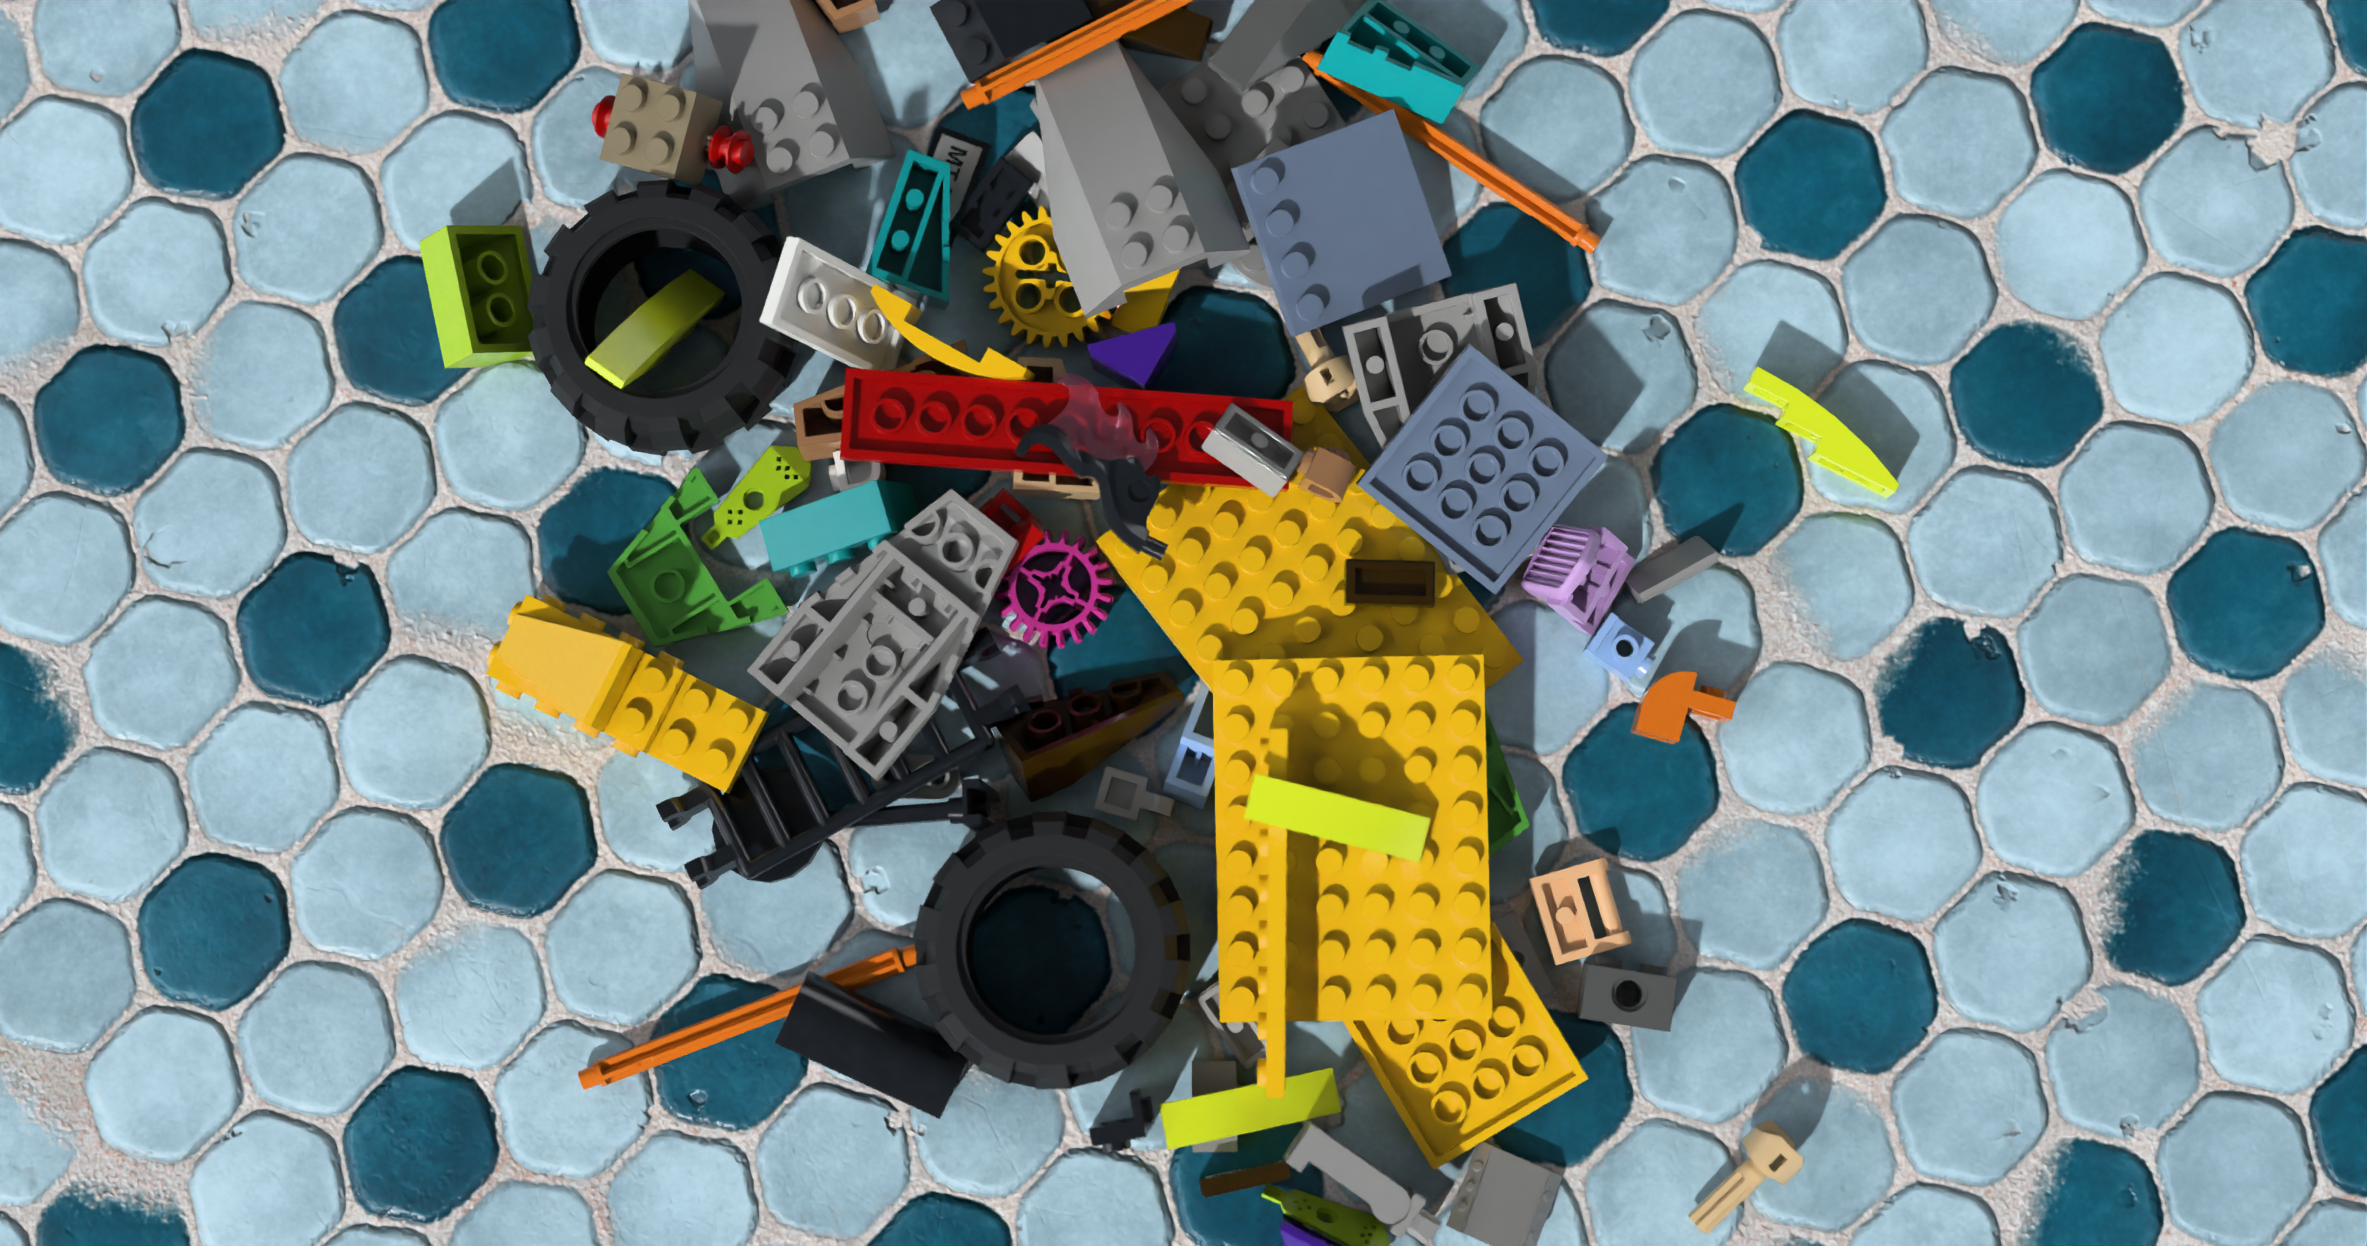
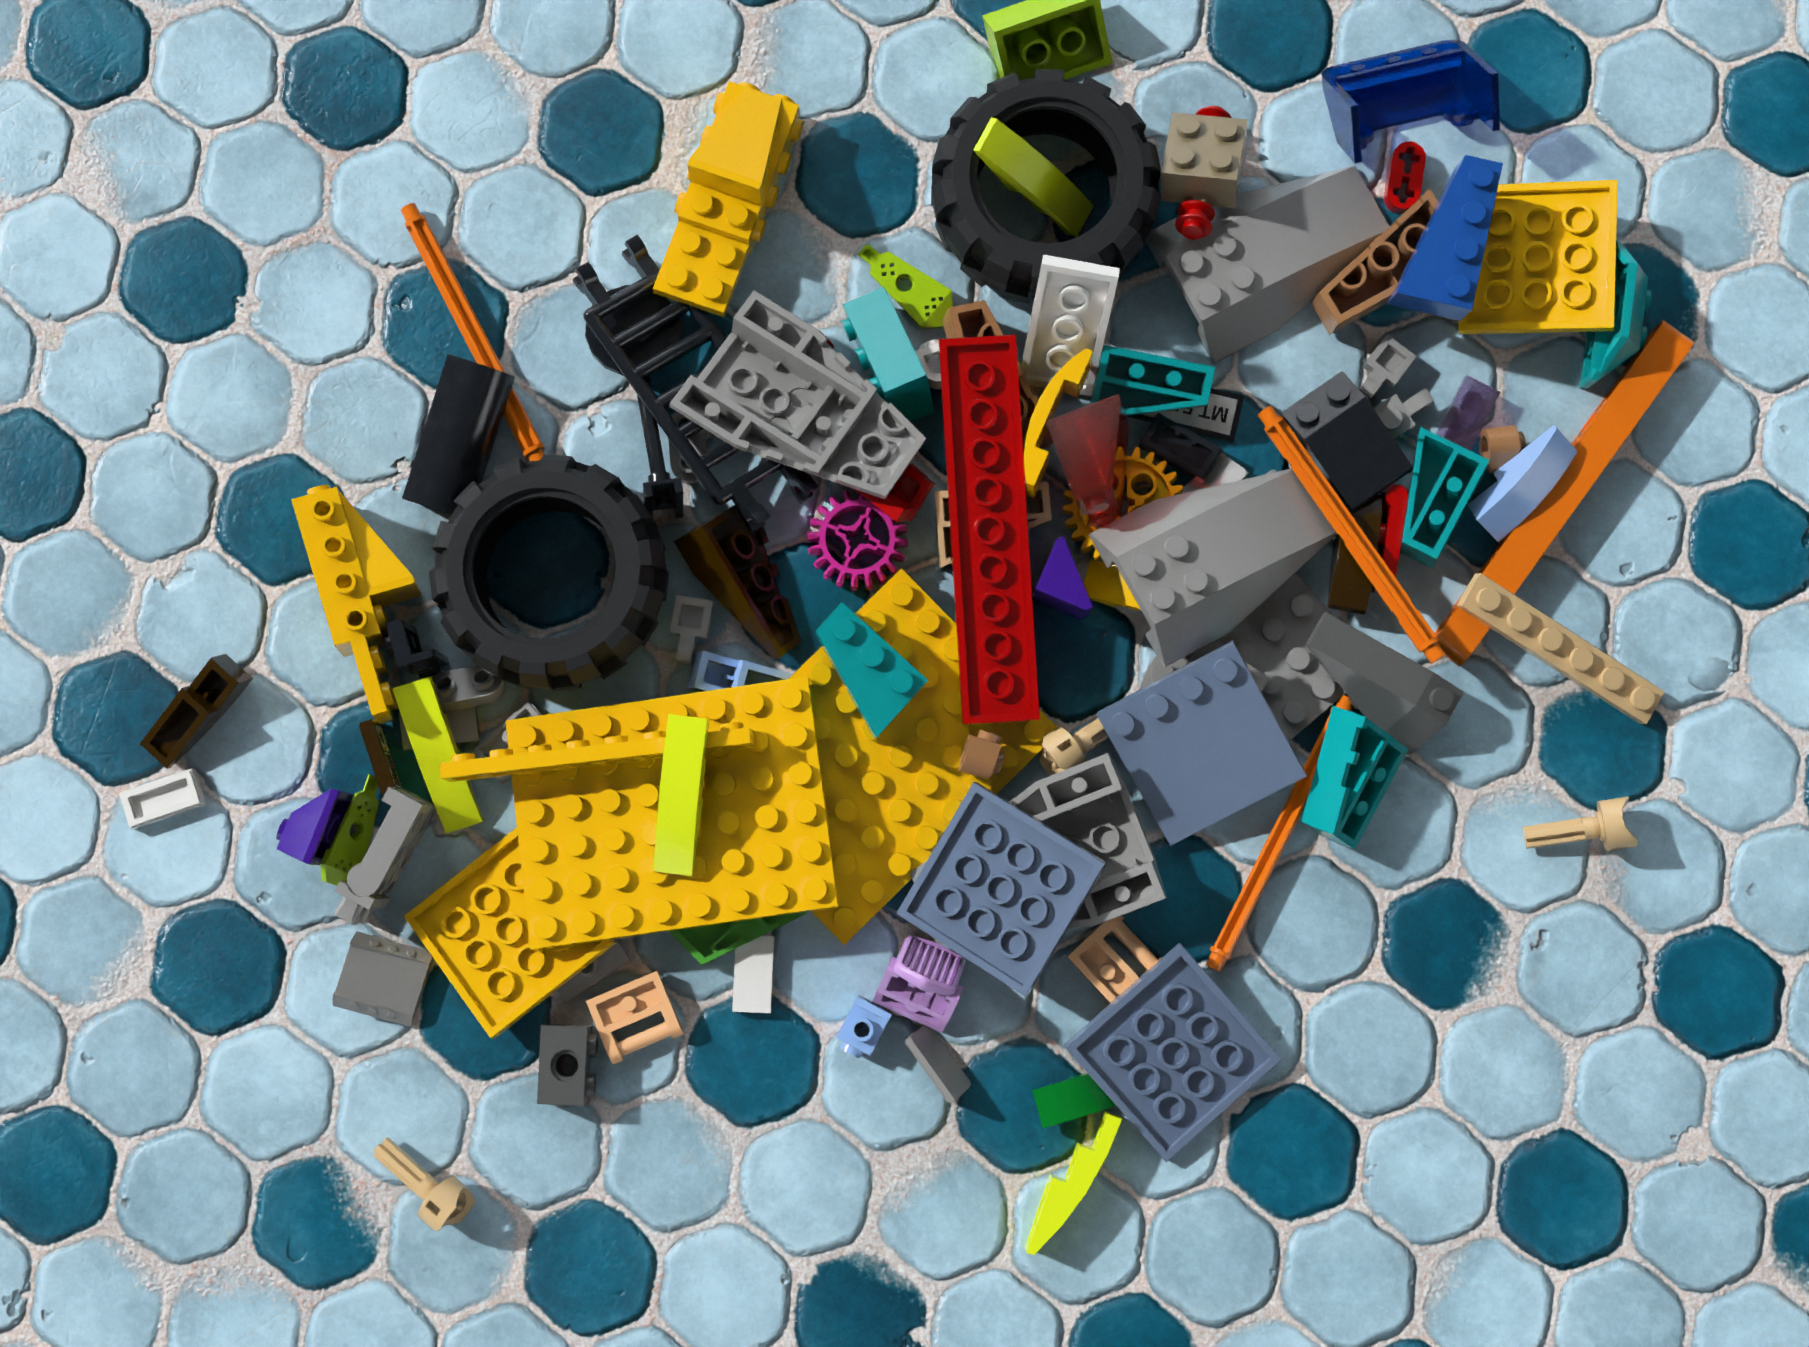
camera: 75 degrees right, 0 degrees up
bright green wing [607,466,790,648] -> none
piece [1015,374,1168,561] -> none
light grey slope [1202,402,1305,497] -> none
dark brown tile [1344,559,1435,608] -> none
orange brick [1630,671,1736,745] -> none
none -> yellow wedge [291,485,422,724]
none -> light grey plate [432,665,505,711]
none -> white tile [732,936,775,1013]
none -> teal wedge [815,602,928,738]
none -> green slope [1032,1073,1115,1128]
none -> clear red slope [1046,394,1129,529]
none -> sand blue plate [1064,943,1281,1162]
none -> light nougat plate [1066,915,1162,1003]

